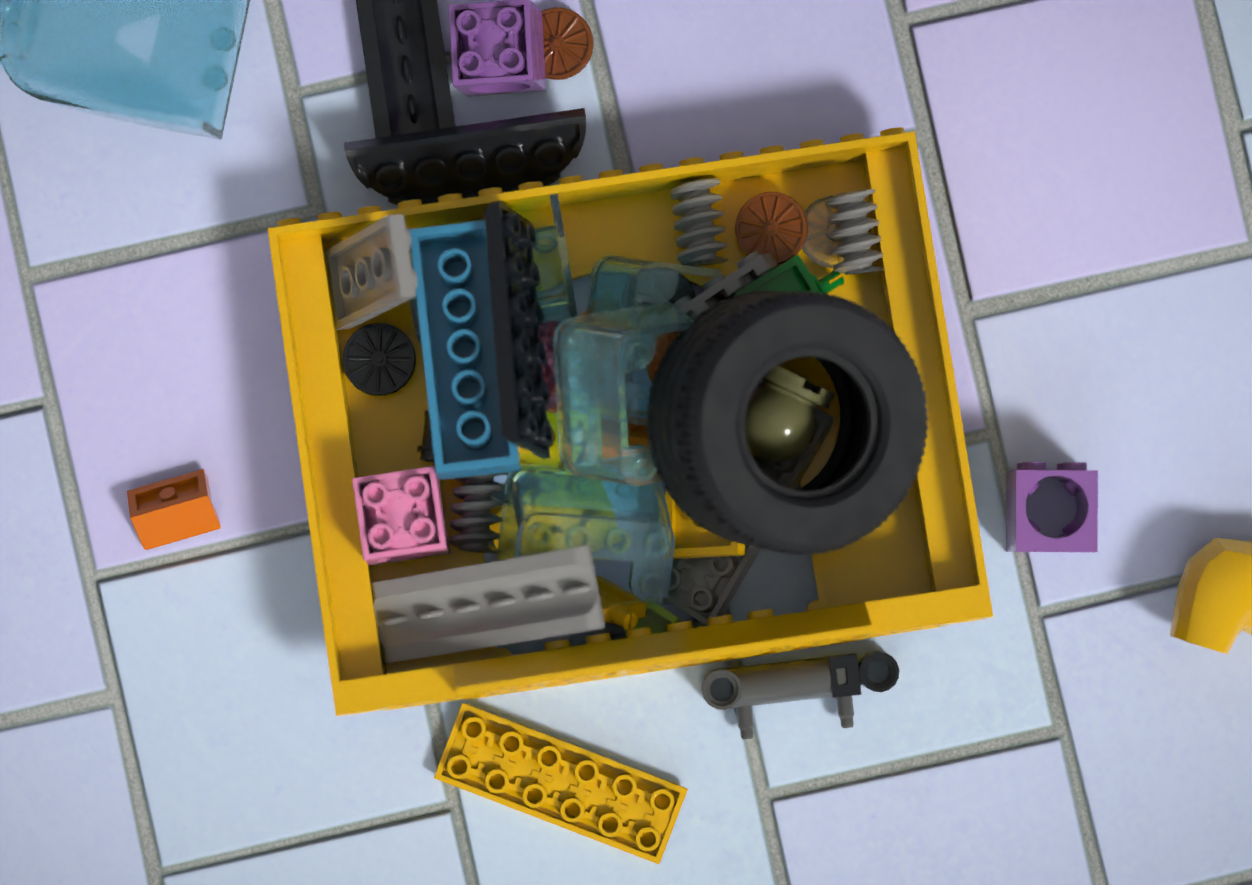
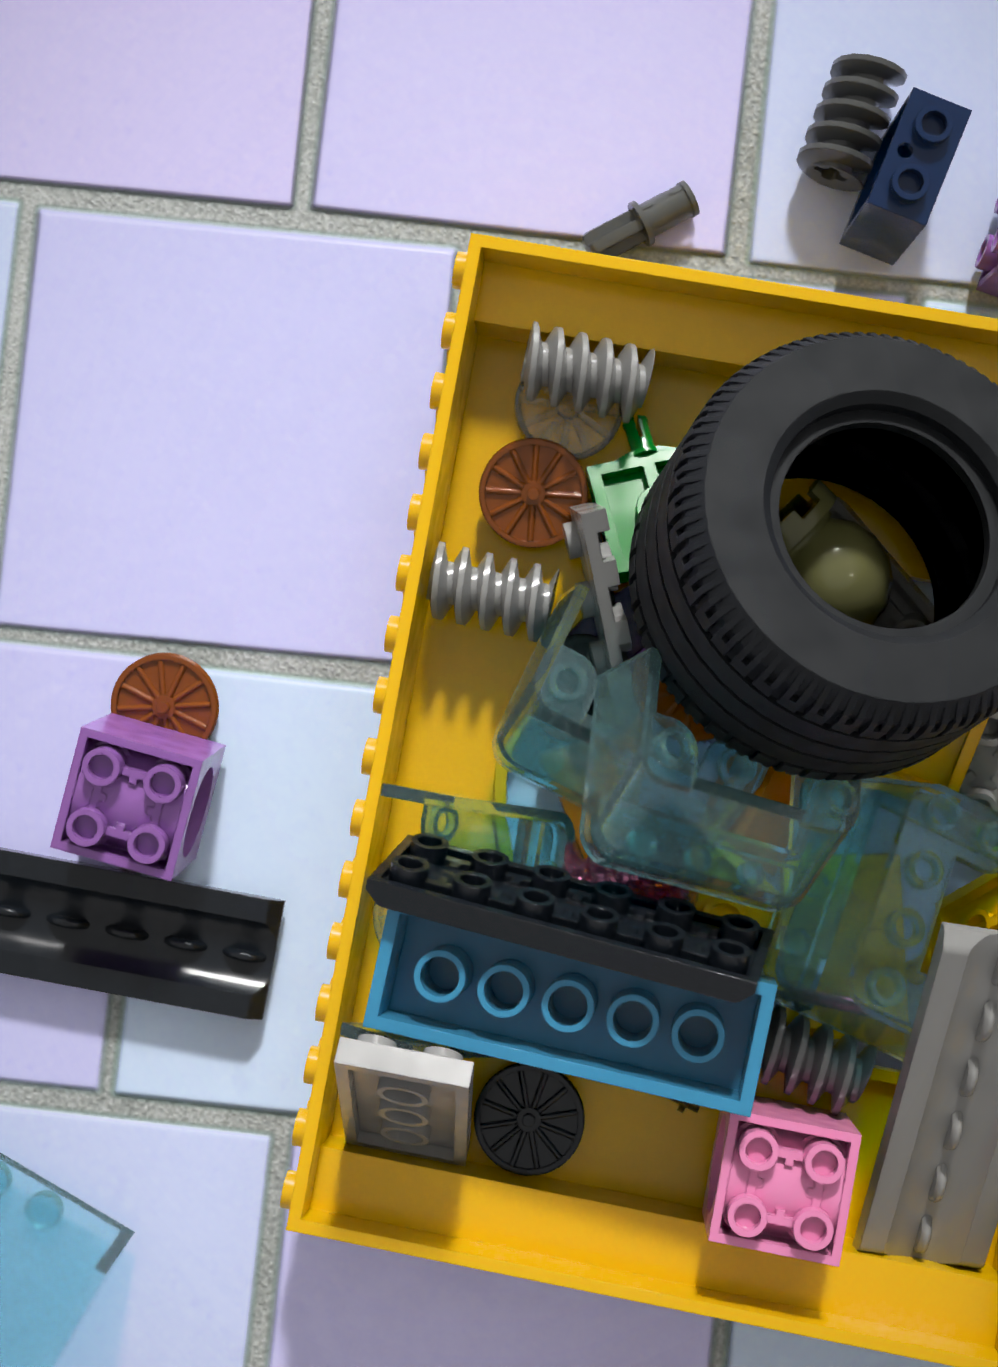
camera: 75 degrees left, 0 degrees up
black plate [344,108,586,205] -> none
none -> dark grey axle [582,180,700,257]
none -> dark grey piece [796,53,908,191]
none -> dark blue window [839,87,972,266]

